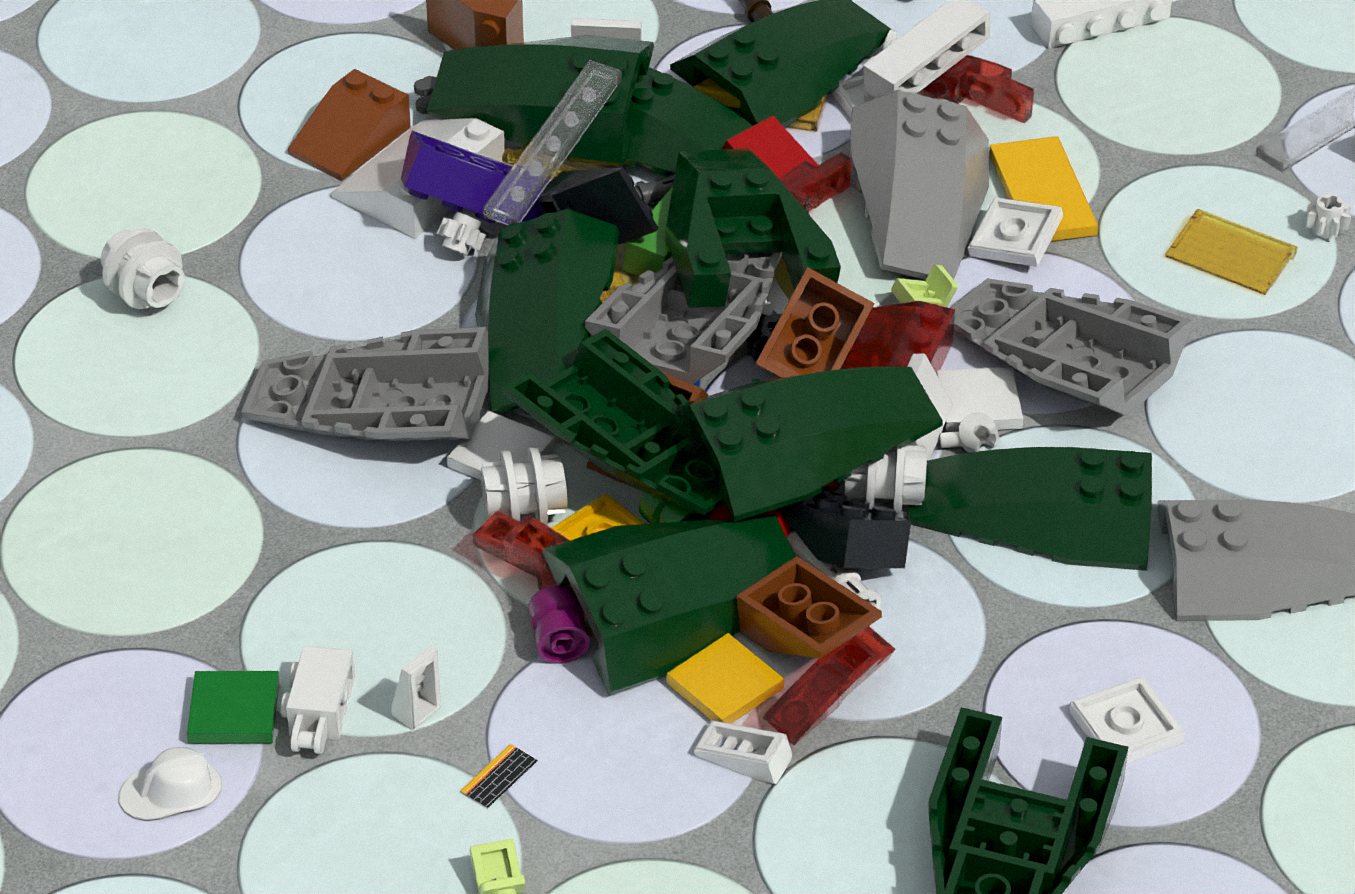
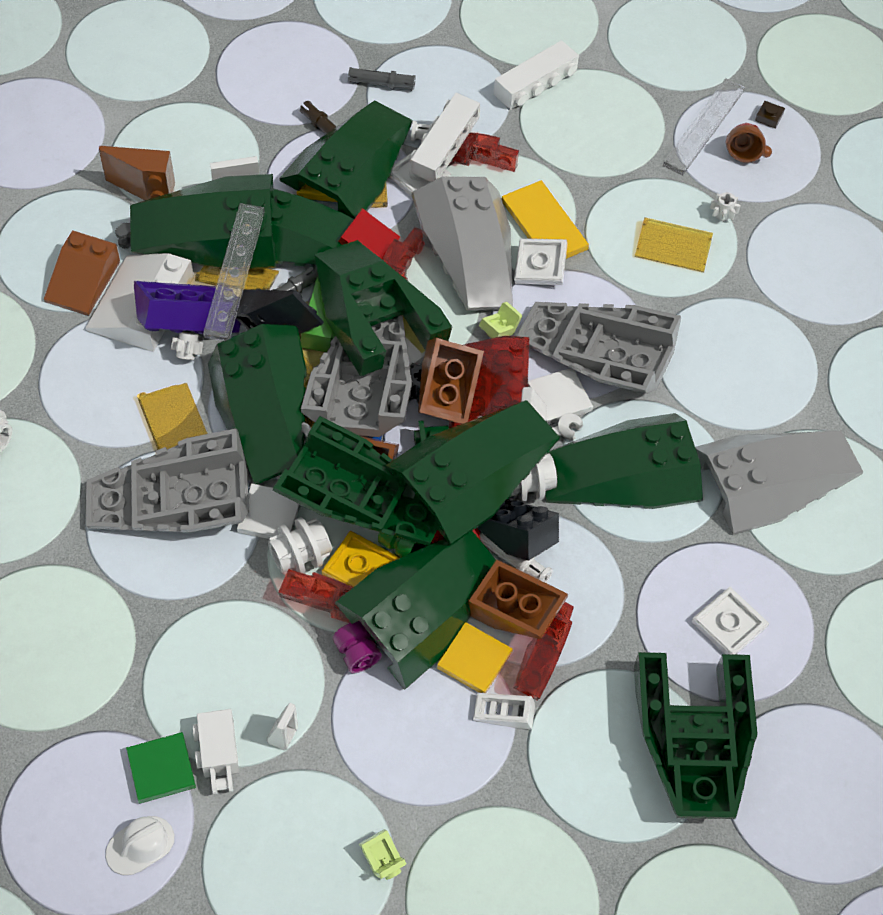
camera: 20 degrees left, 15 degrees up
black sticker [460,744,538,808] -> none
none -> clear yellow piece [137,383,207,450]

